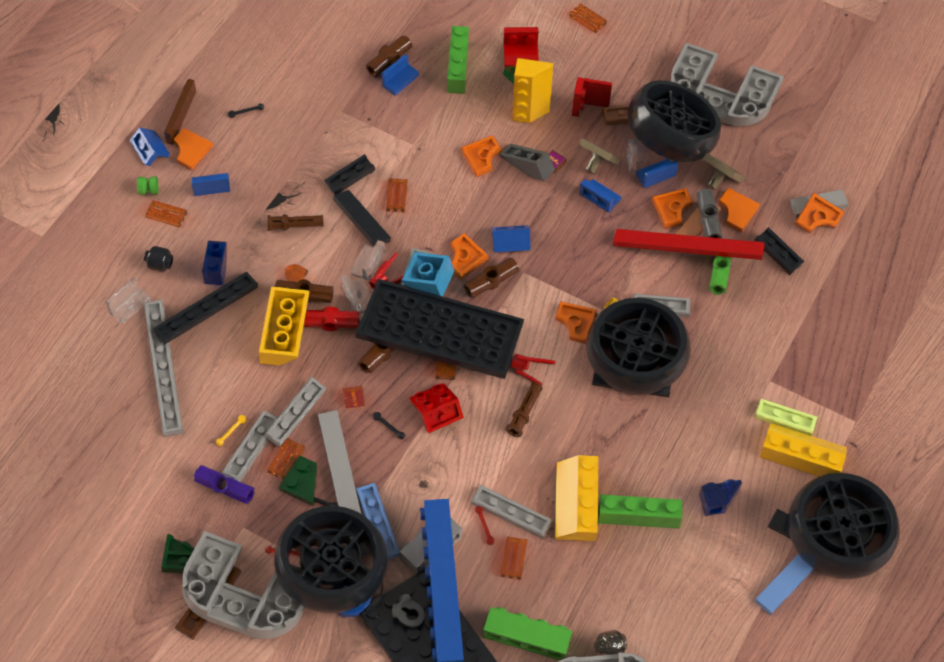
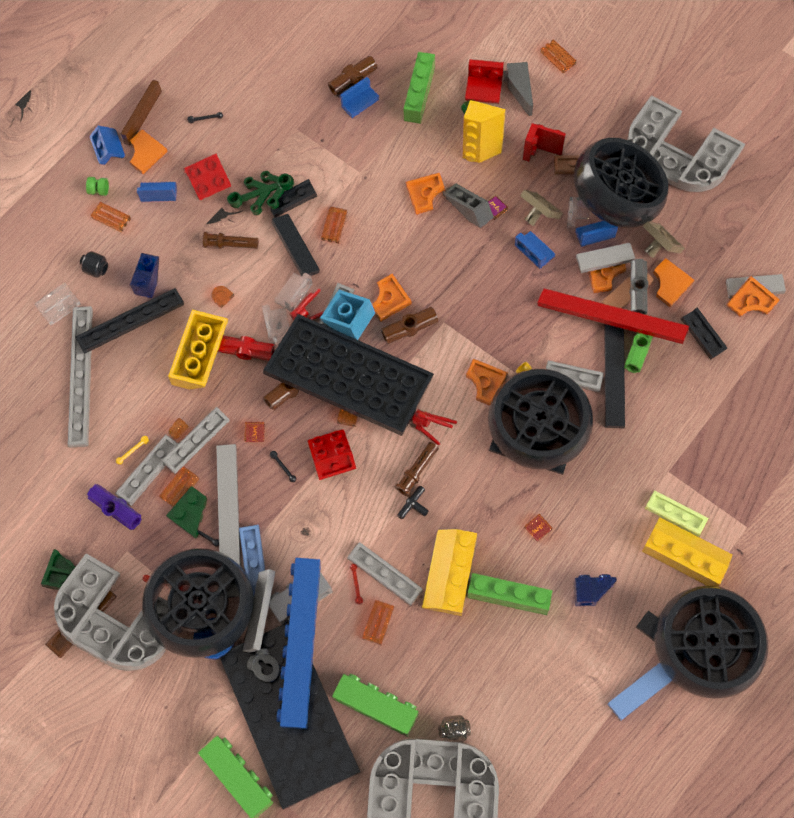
camera: 15 degrees right, 10 degrees up
reddish brown piece [275,279,334,303] -> none
blue panel [491,225,531,252] -> none
none -> clear orange tile [169,418,189,439]
none -> red bracket [183,153,231,200]
none -> dark green plant [227,171,294,216]
none -> light grey tile [243,569,275,653]
none -> black piece [397,486,429,519]
none -> dark grey slope [503,62,533,116]
none -> clear orange tile [524,514,553,542]
none -> light grey tile [576,243,635,273]
none -> black tile [604,324,625,429]

